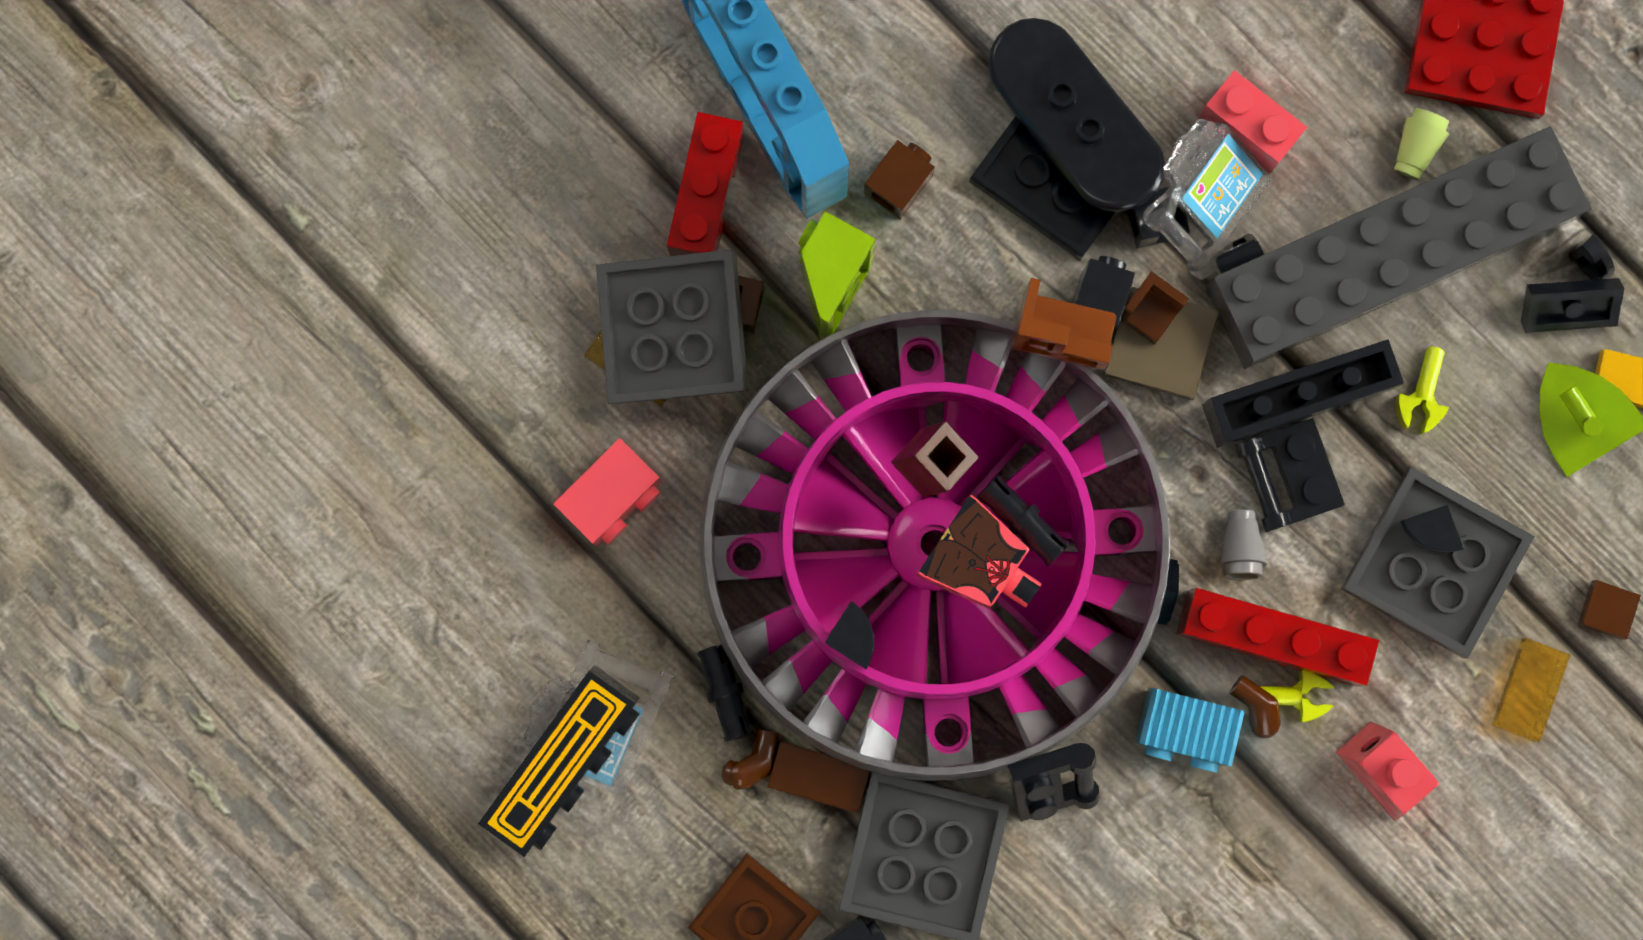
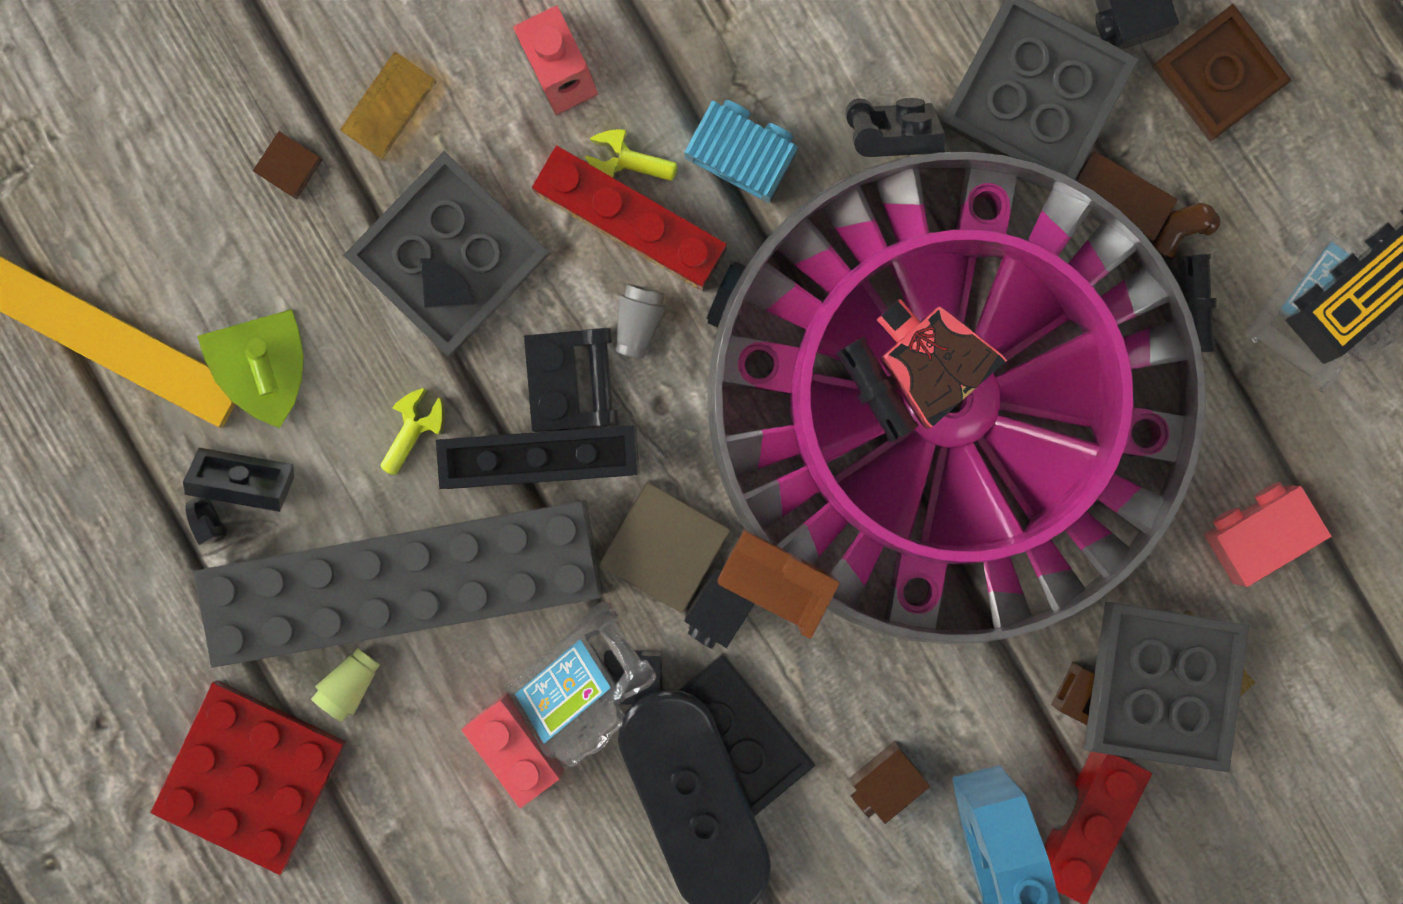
camera: 165 degrees left, 5 degrees up
lime slope [798,211,876,340] -> none
black tile [825,601,874,669] -> none
brick [891,422,979,497] -> none
reddish brown panel [1121,271,1189,345] -> none
black tile [1215,233,1264,274] -> none
reddish brown arm [1229,675,1281,738] -> none

